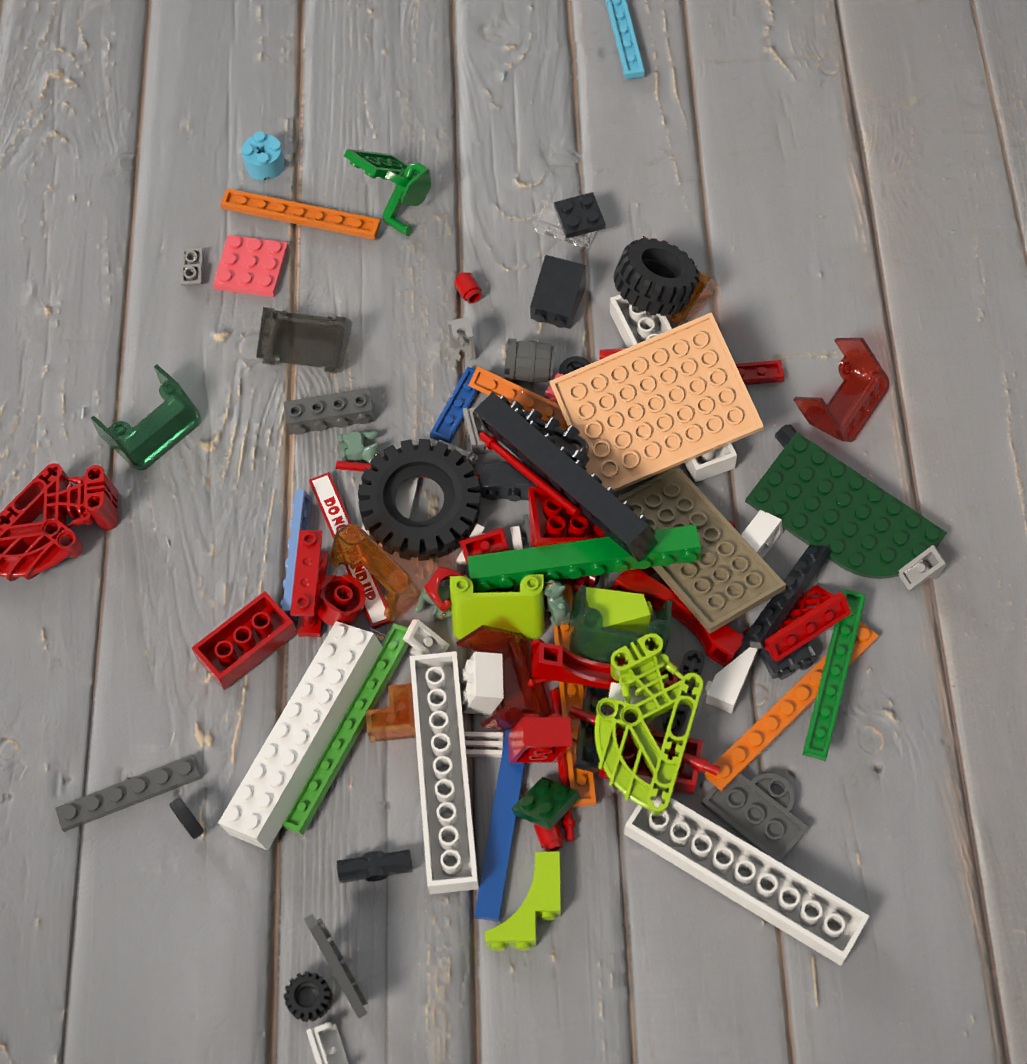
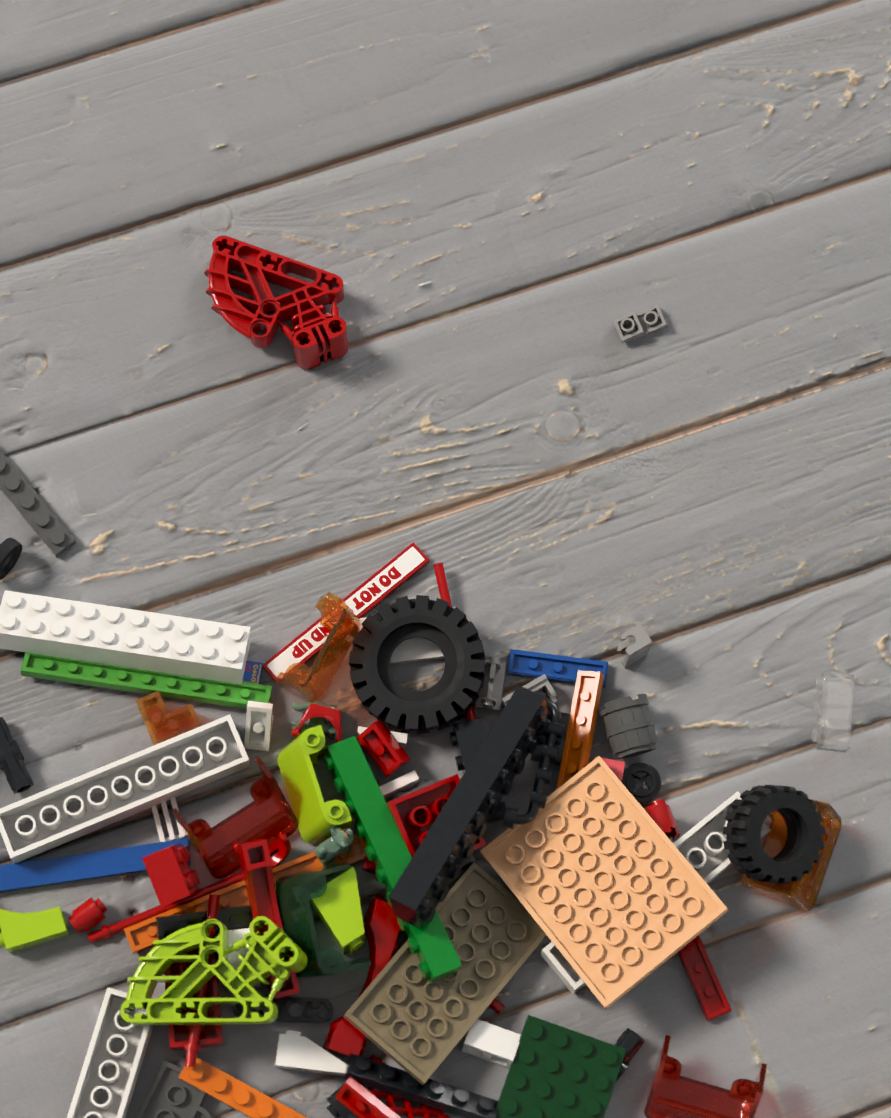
camera: 65 degrees right, 10 degrees up
clear green windscreen [91,364,201,470] -> none
red brick [191,591,297,690] -> none
coral plate [213,235,288,297] -> none
orange plate [220,188,381,240] -> none
medium azure brick [241,131,284,180] -> none
clear smoke windscreen [256,307,352,373] -> none
medium blue plate [281,489,312,621] -> none
dark grey brick [283,388,374,435] -> none
red fence [290,530,329,637] -> none
red brick [315,574,366,626] -> none
sand green animal [338,431,381,463] -> none
green plate [344,149,431,237] -> none
red brick [454,272,482,304] -> none
white brick [460,652,503,715] -> none
dark green plate [512,777,580,830] -> none
black slope [530,255,586,329] -> none
black plate [554,192,606,239] -> none

